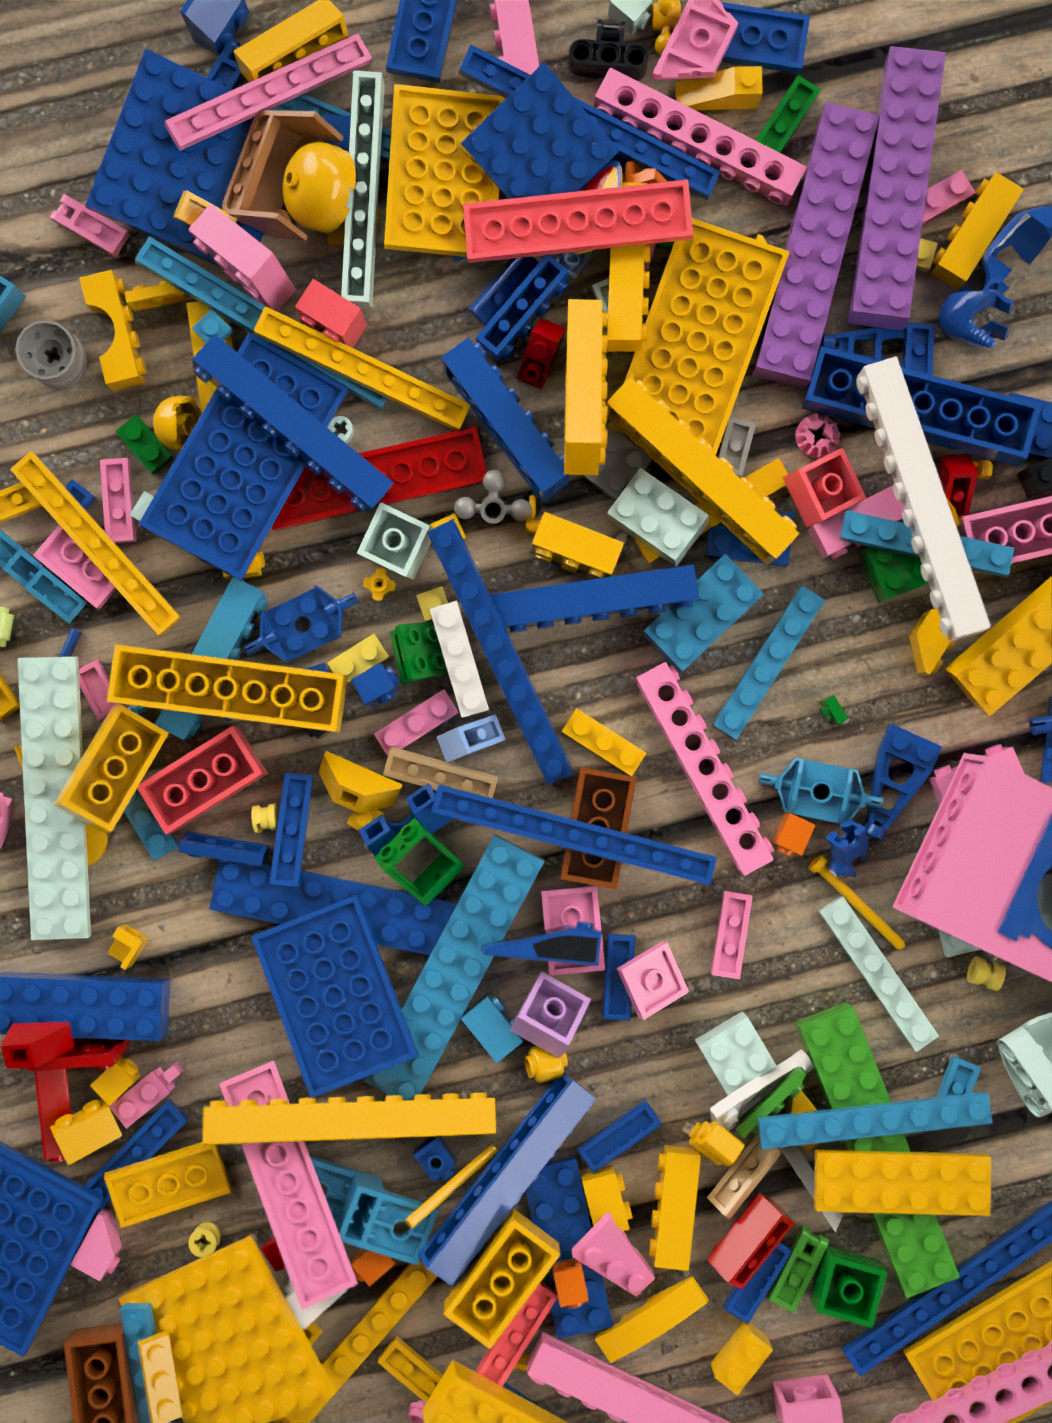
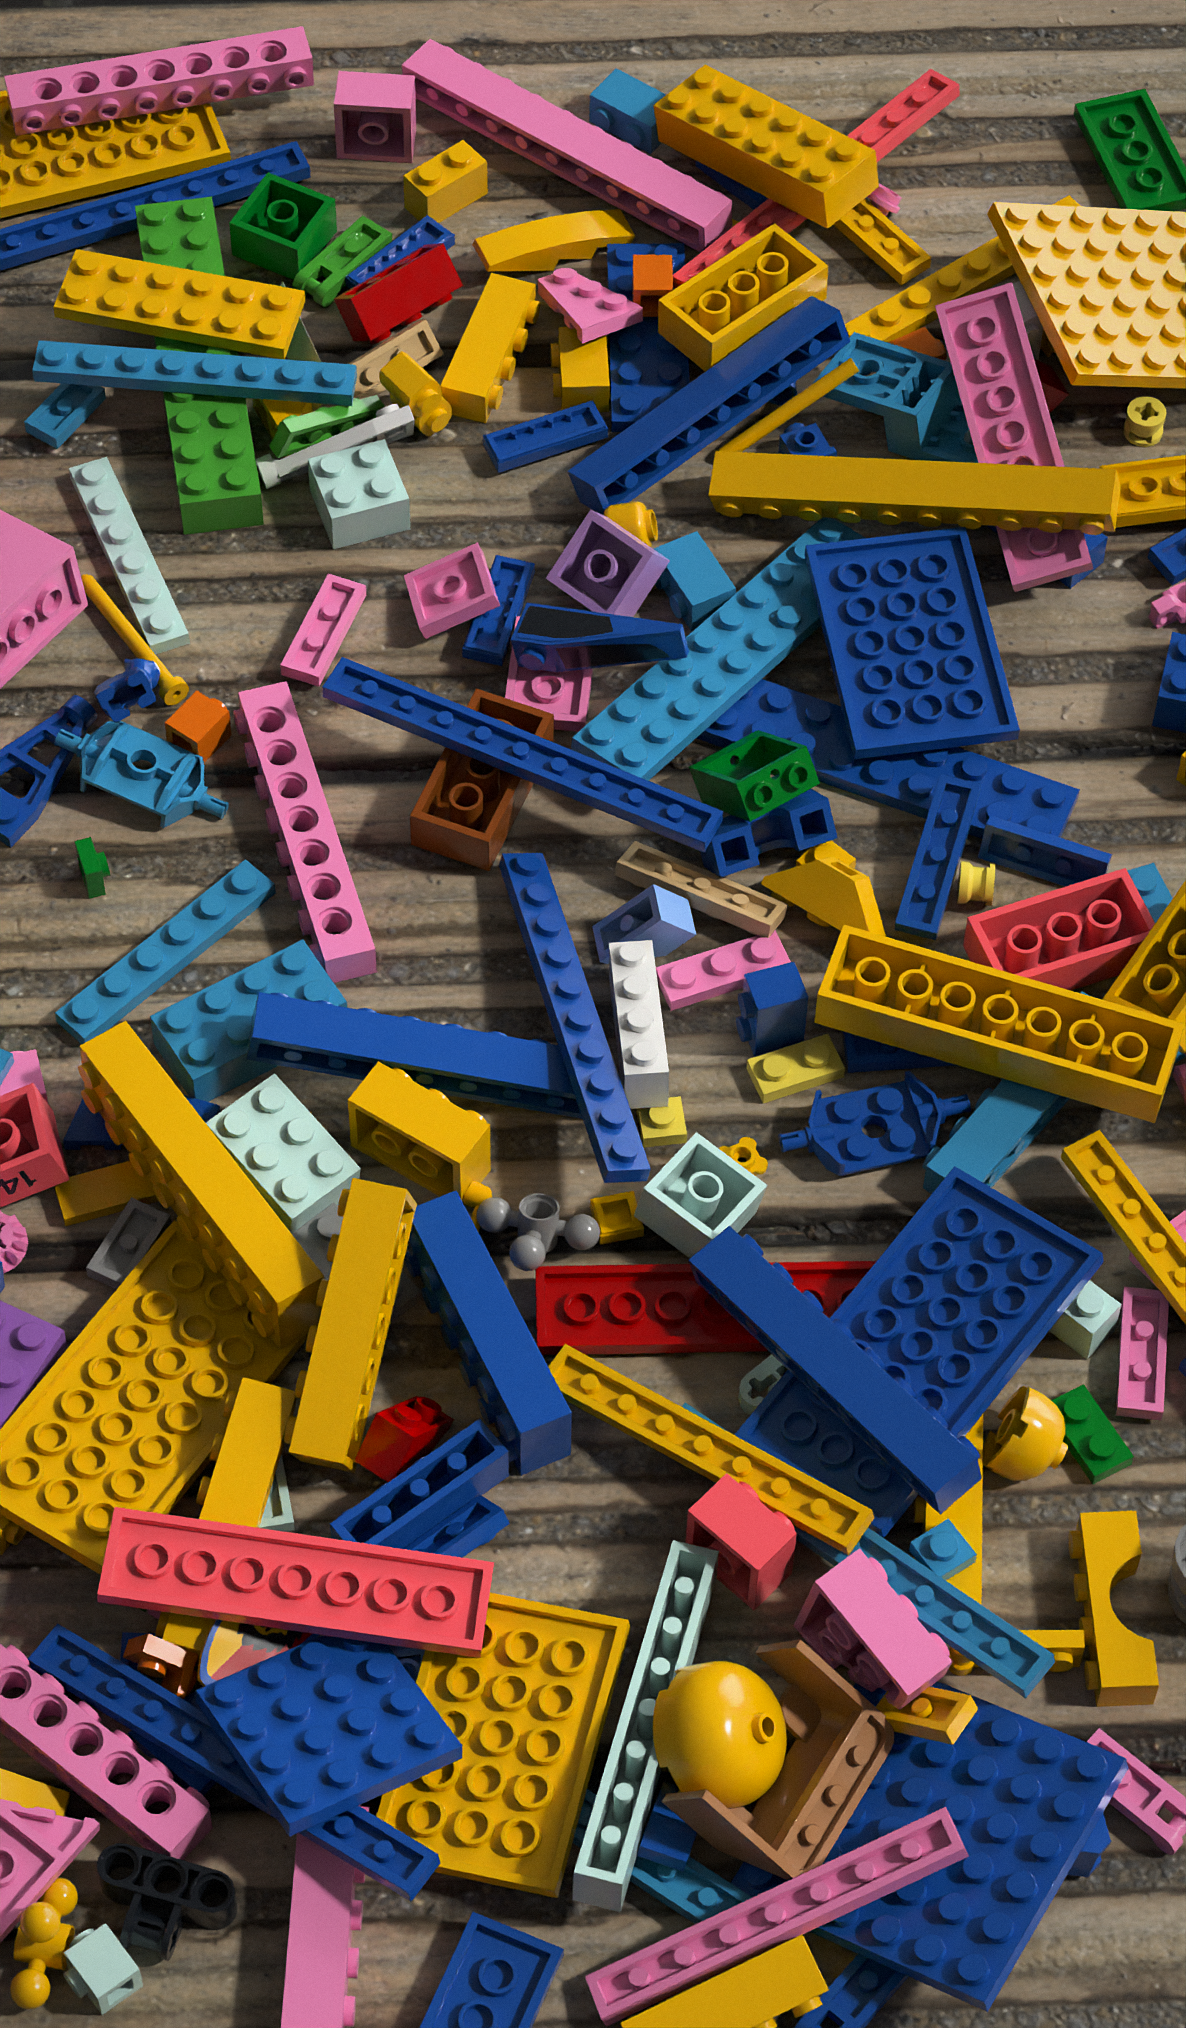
camera: 170 degrees left, 30 degrees down
green bracket [389,621,447,685] -> none
yellow plate [561,708,646,776] -> none

